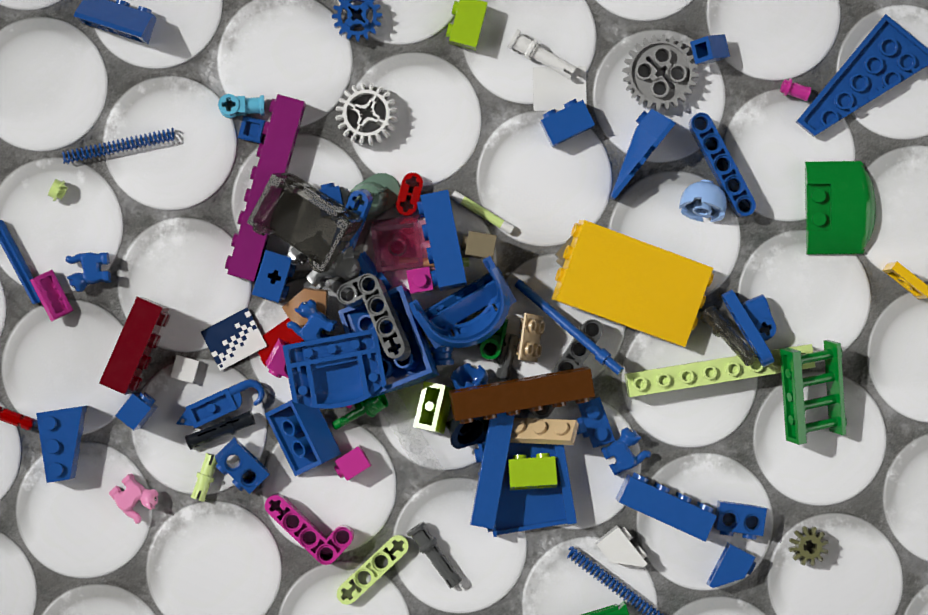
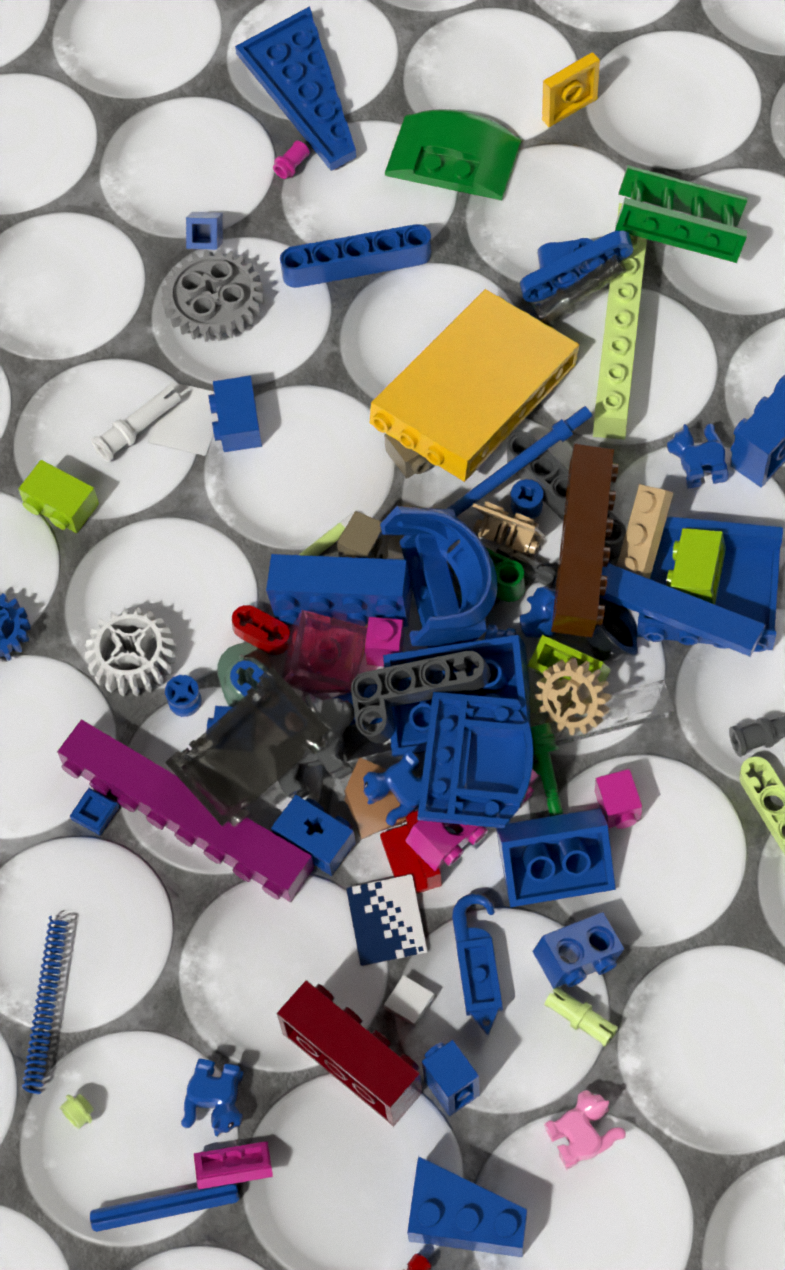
camera: 70 degrees left, 25 degrees down
black pin [185,410,256,450] -> none
medium azure connector [218,94,265,119] -> none
dark pink beam [265,494,354,565] -> none
blue hinge [576,397,615,448] -> none
blue wedge [610,109,676,200] -> none
light blue cylinder [679,179,726,222] -> none
none -> blue wheel [165,675,202,717]
none -> blue wheel [510,479,543,520]
none -> tan gear [535,658,612,736]

